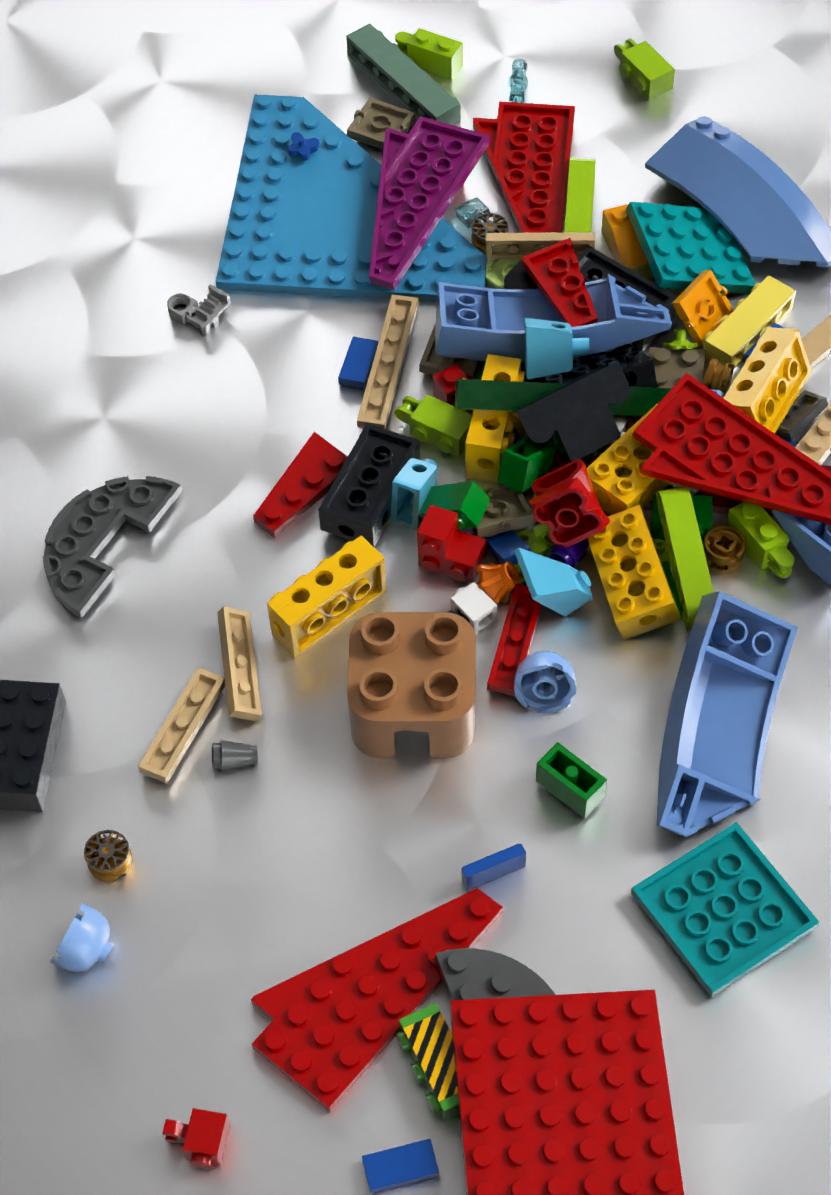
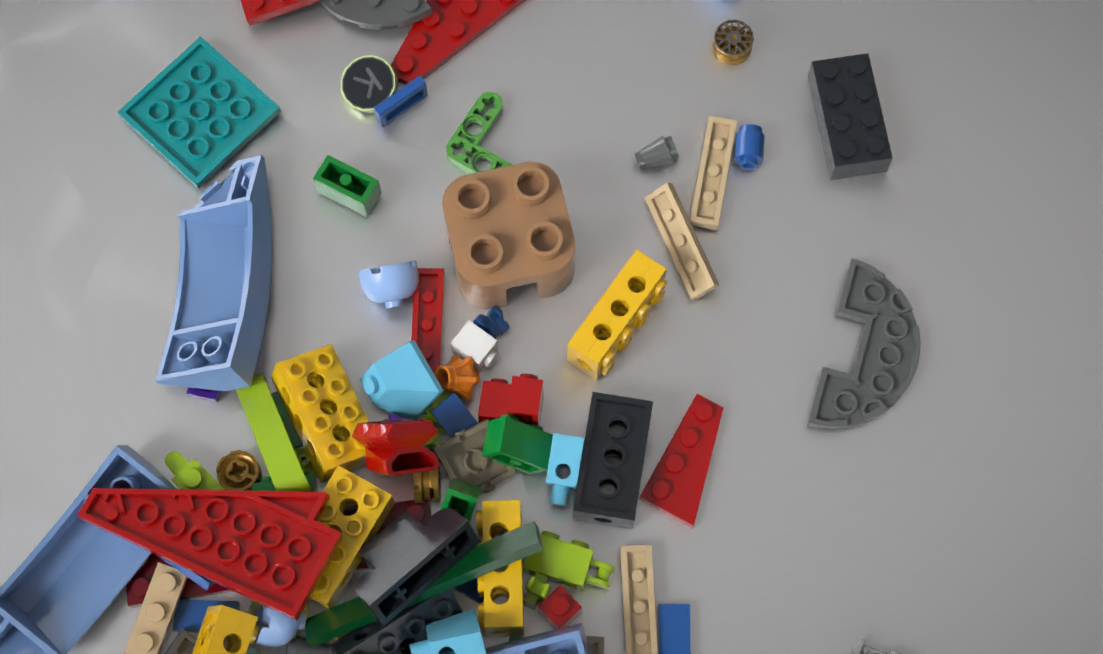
camera: 165 degrees right, 15 degrees up
none -> black tile [341,55,398,113]
none -> bright green beam [446,92,512,174]
none -> blue brick [734,124,765,170]

